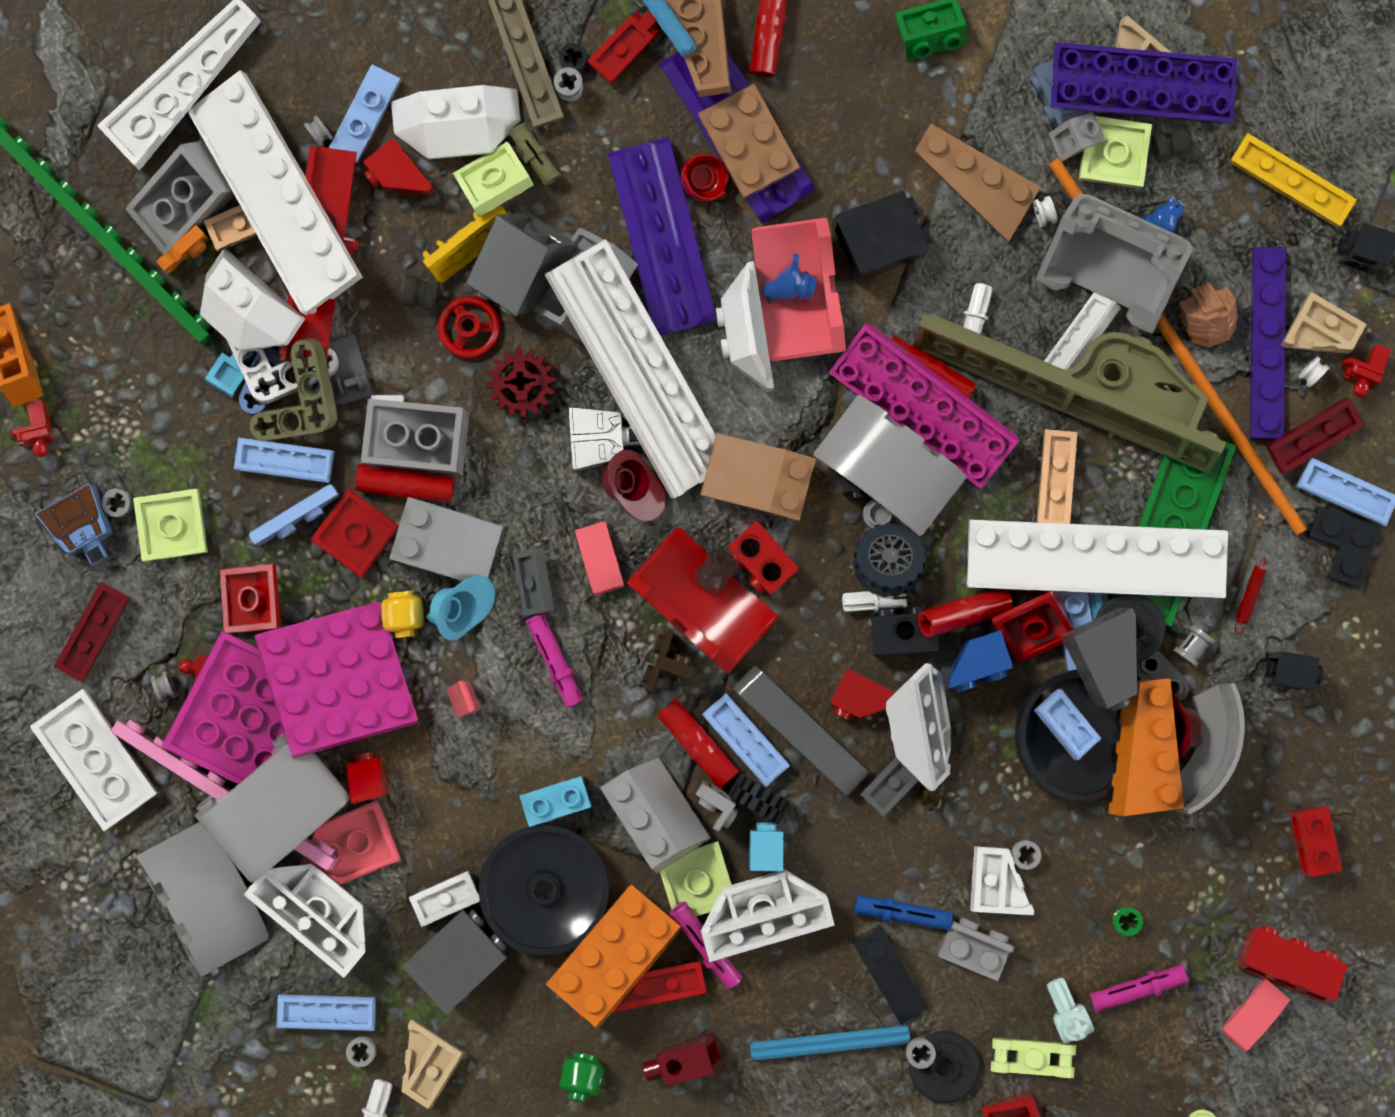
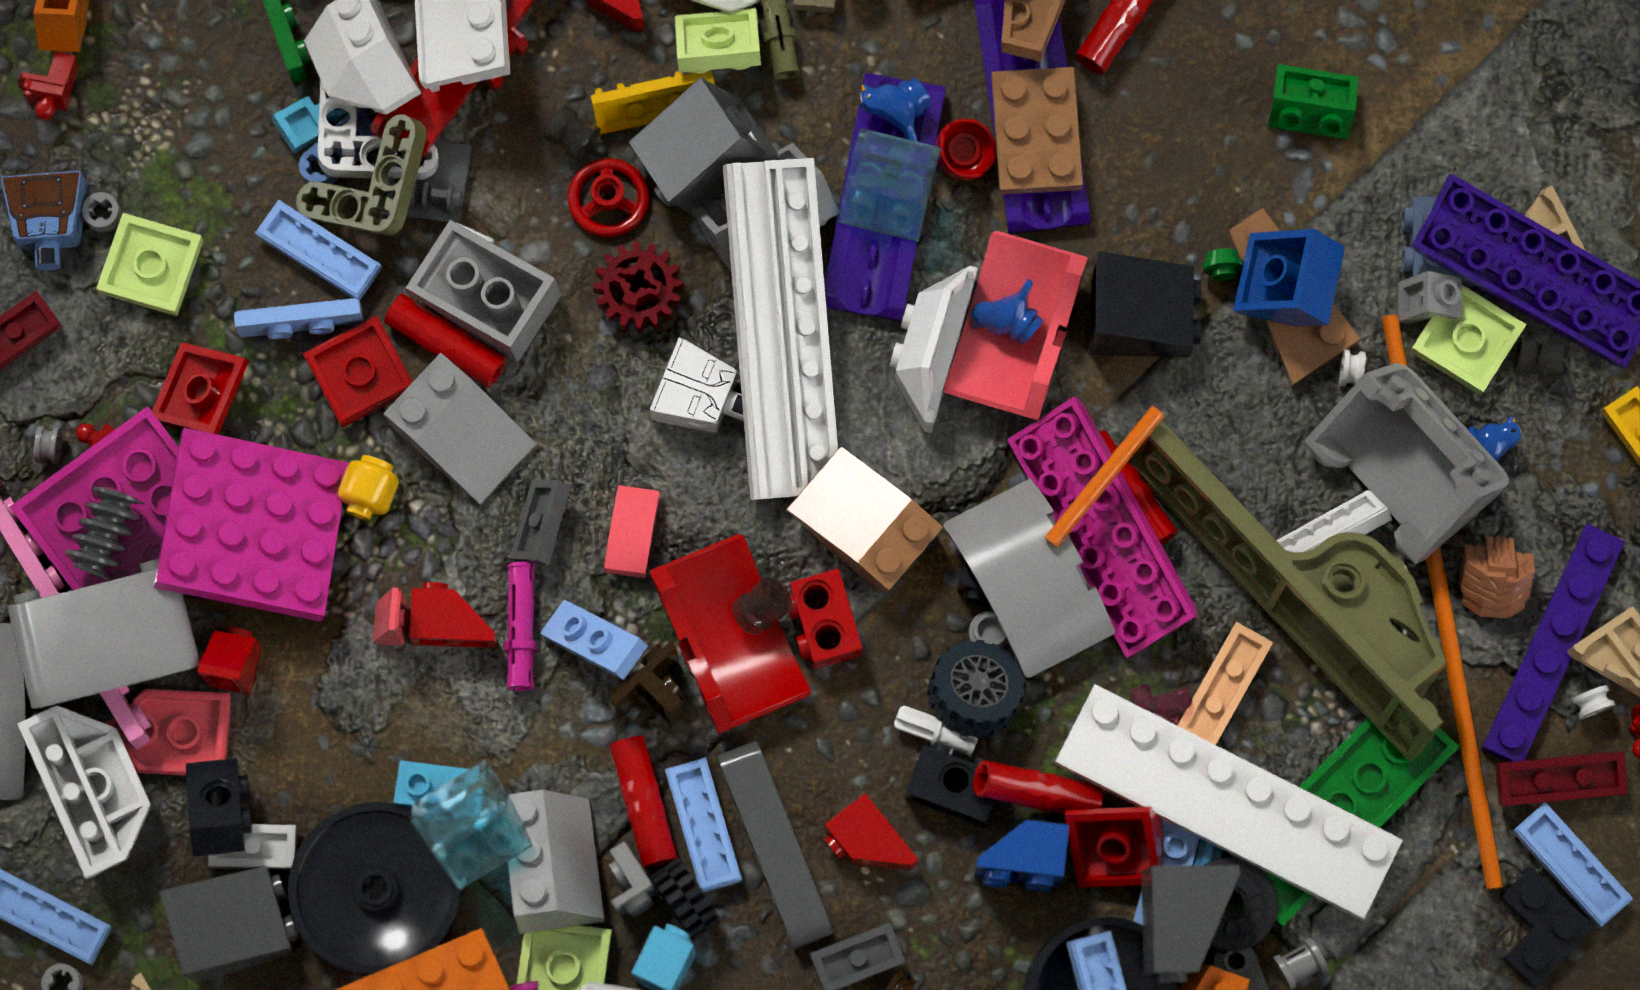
camera: 25 degrees right, 10 degrees down
medium azure piece [426,575,496,641] -> none
dark red piece [602,450,666,521] -> none
white wedge [886,663,951,791] -> none
white axle [963,283,993,334] -> none
red piece [1235,556,1267,634] -> none
none -> dark grey piece [64,487,145,581]
none -> black brick [186,758,252,857]
none -> red slope [409,582,498,649]
none -> clear light blue slope [412,760,533,890]
none -> light blue plate [540,599,648,680]
none -> clear light blue slope [838,128,942,242]
none -> blue animal [859,78,931,147]
none -> orange bar [1044,405,1165,548]
none -> clear pink arm [1128,684,1192,714]
none -> green plate [1202,248,1244,281]
none -> blue slope [1233,229,1345,327]

